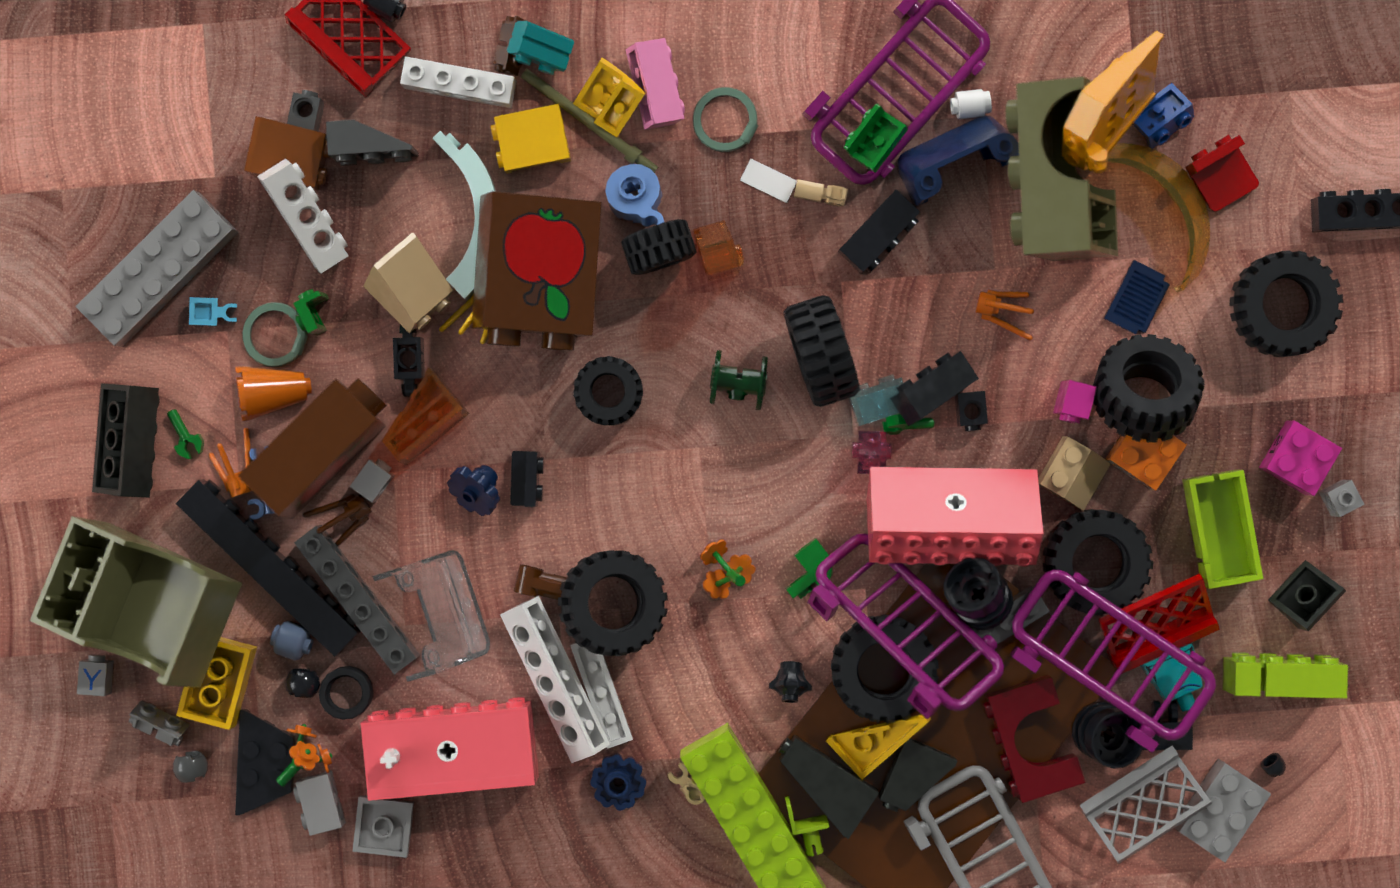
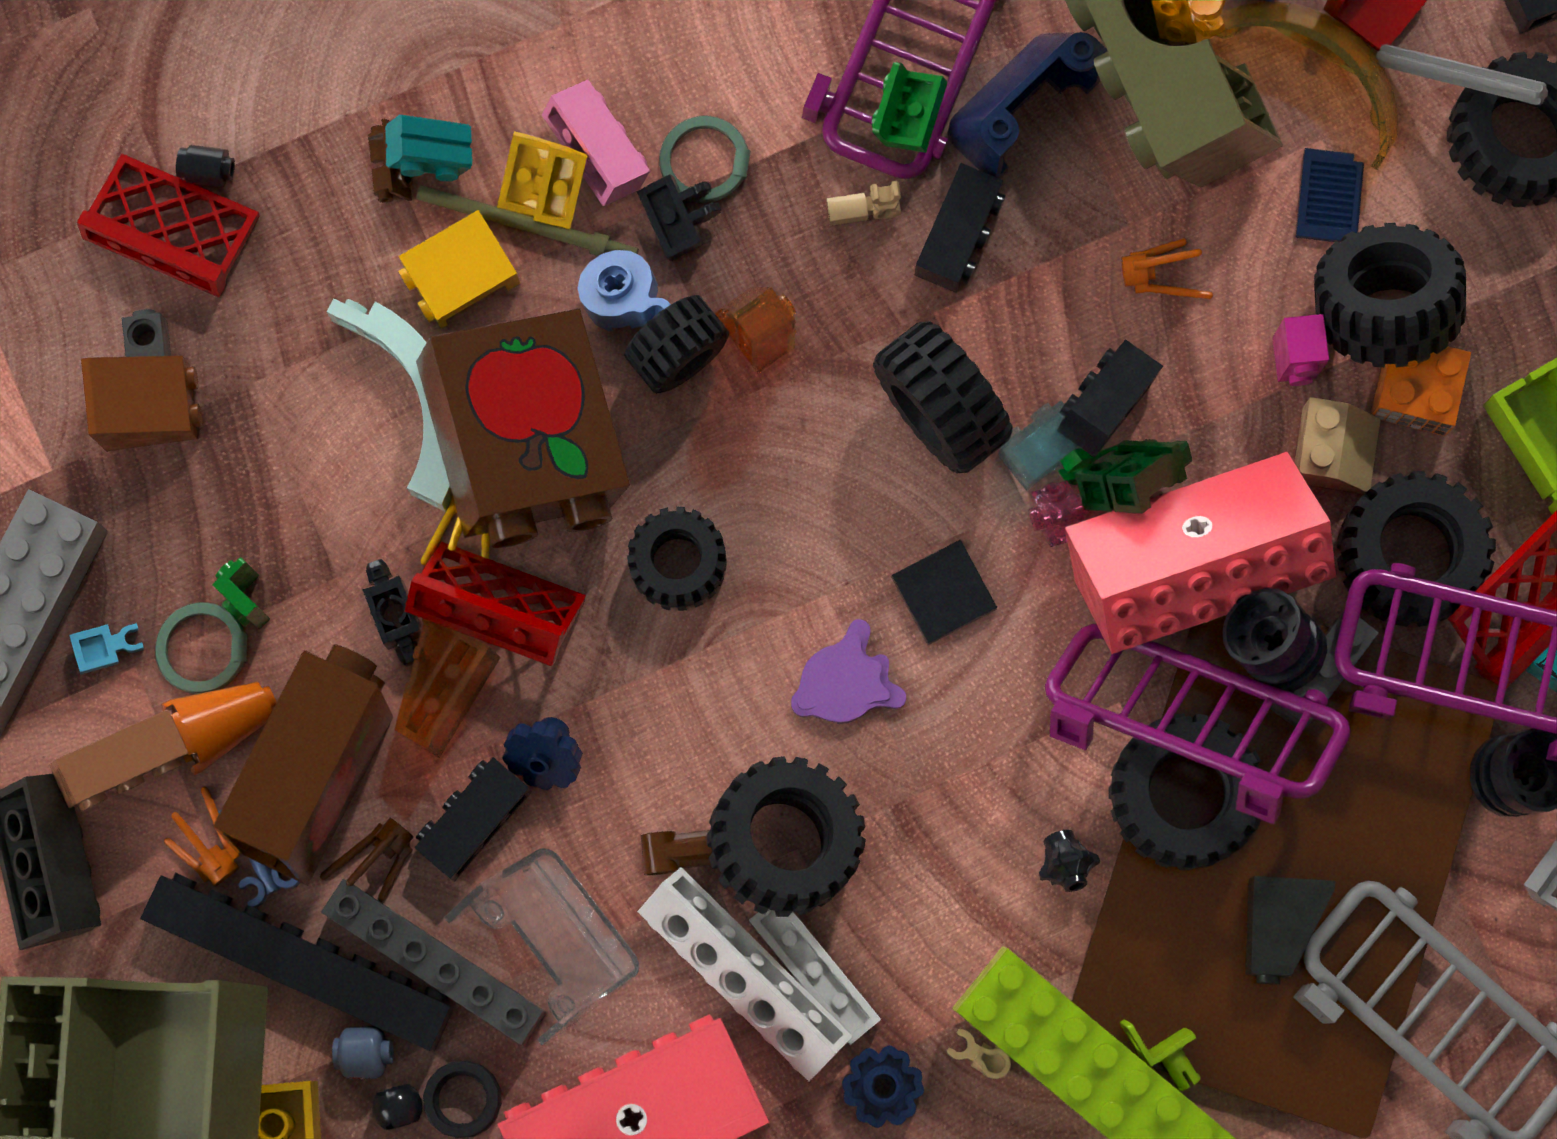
camera: 20 degrees left, 10 degrees down
green bar [167,409,204,459] -> none
white brick [257,159,348,274] -> none
dark grey slope [326,120,419,166] -> none
light grey brick [350,458,395,503] -> none
tan slope [363,232,453,333] -> none
white brick [400,56,517,108] -> none
black bracket [510,451,544,507] -> none
orange plant [700,539,756,599] -> none
dark green hose [710,350,768,410] -> none
white sticker [740,159,797,203] -> none
pearl dark grey slope [778,735,879,839] -> none
green brick [785,538,832,599] -> none
yellow wing [826,714,931,780] -> none
white brick [950,89,992,119] -> none
black brick [955,391,988,431] -> none
dark red arch [983,674,1086,803] -> none
none -> nougat brick [49,709,188,811]
none -> red fence [404,541,586,666]
none -> black brick [414,757,532,882]
none -> black hinge [636,174,721,261]
none -> medium lavender tile [791,619,906,724]
none -> black tile [891,539,997,645]
none -> dark green hips [1075,439,1192,514]
none -> light grey axle [1376,44,1548,105]

